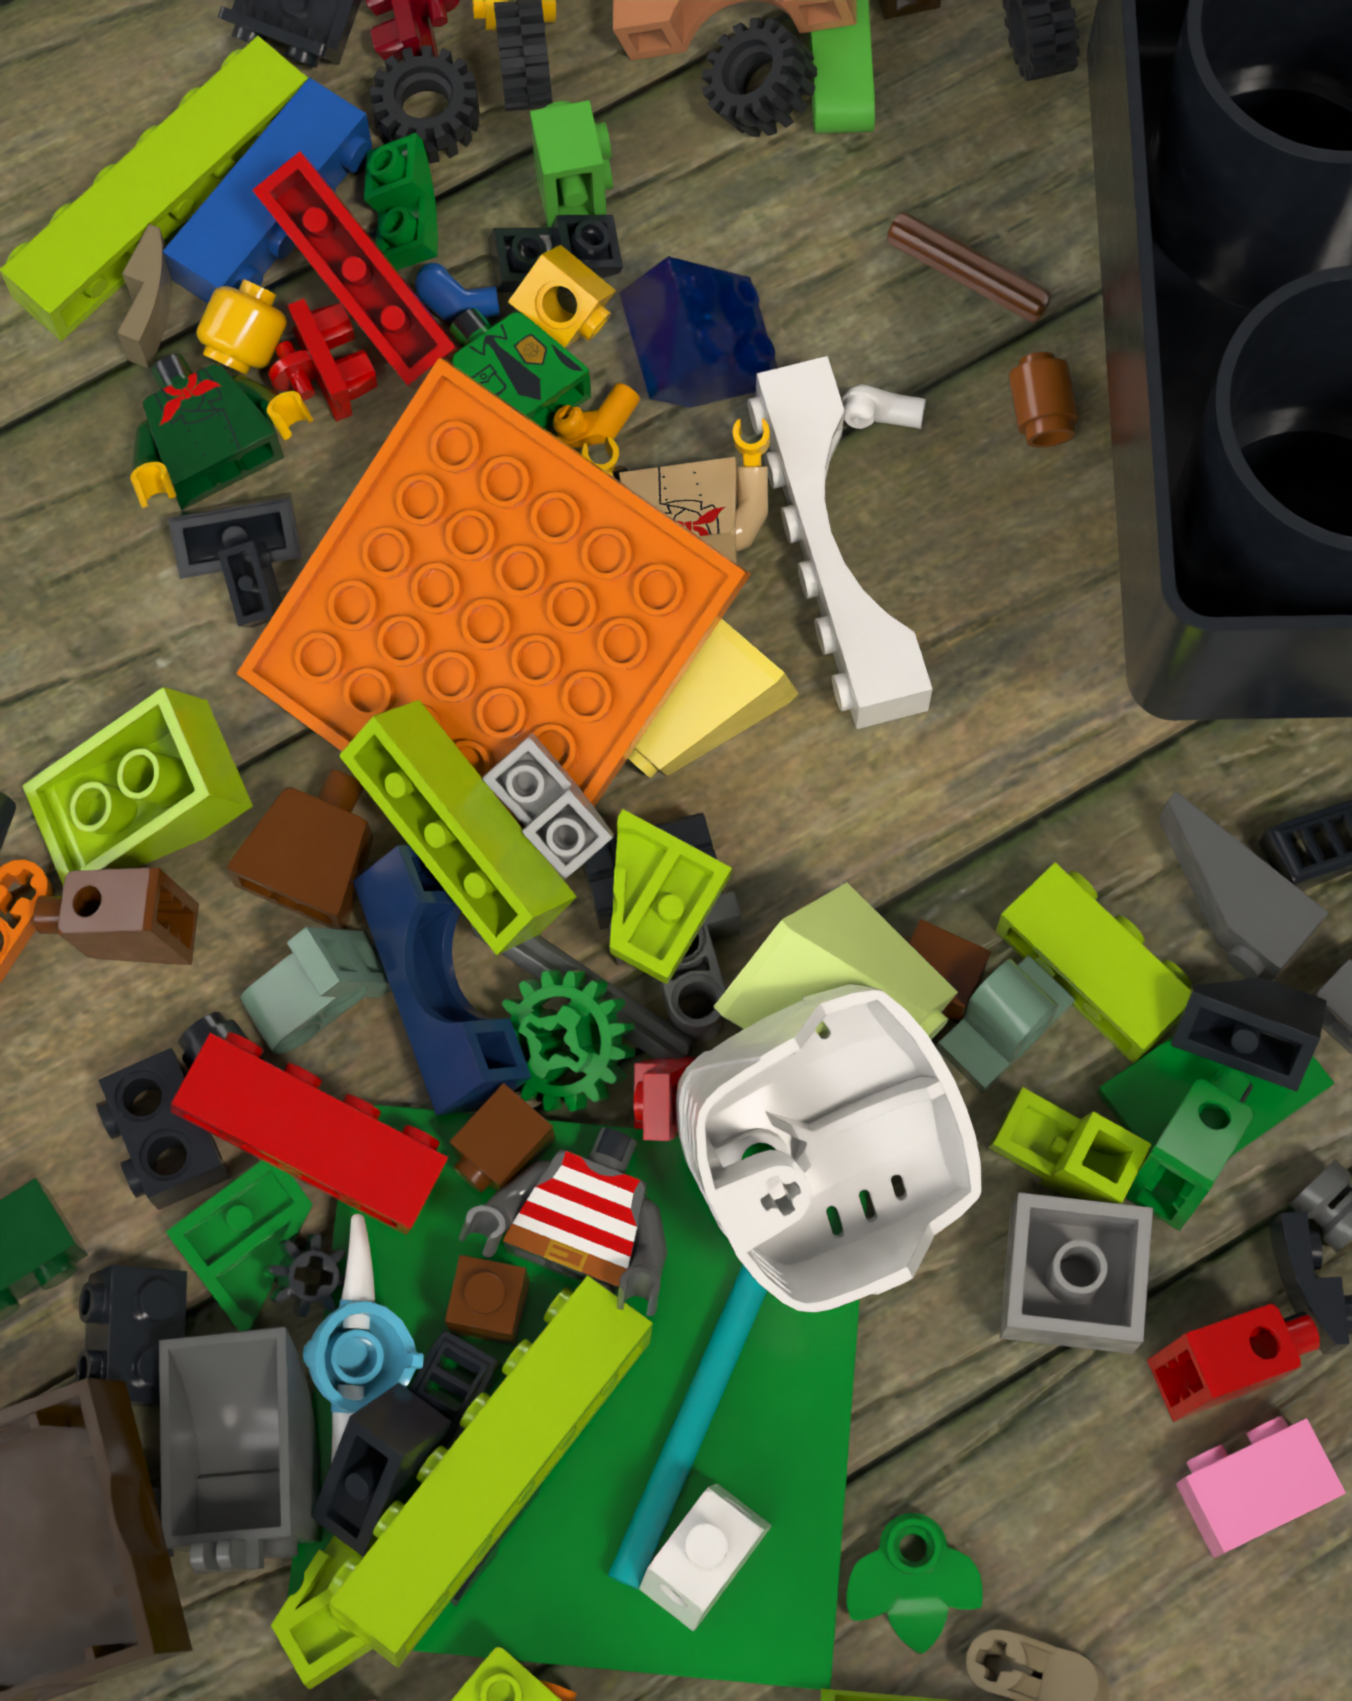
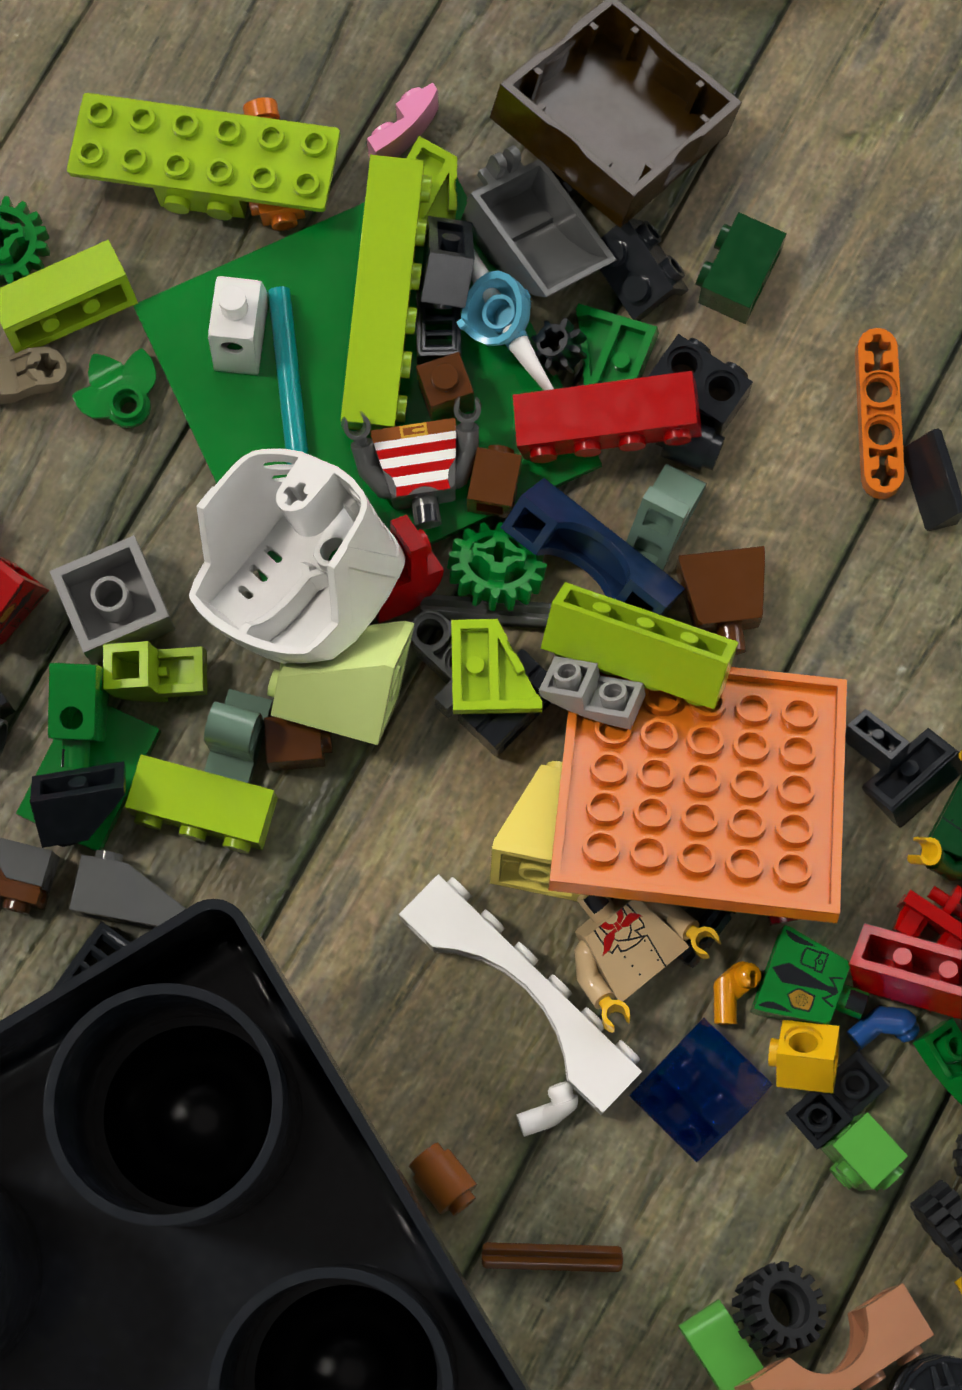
camera: 150 degrees right, 5 degrees up
lime slope [22,687,253,886] -> none
reddish brown torso [34,868,199,965] -> none

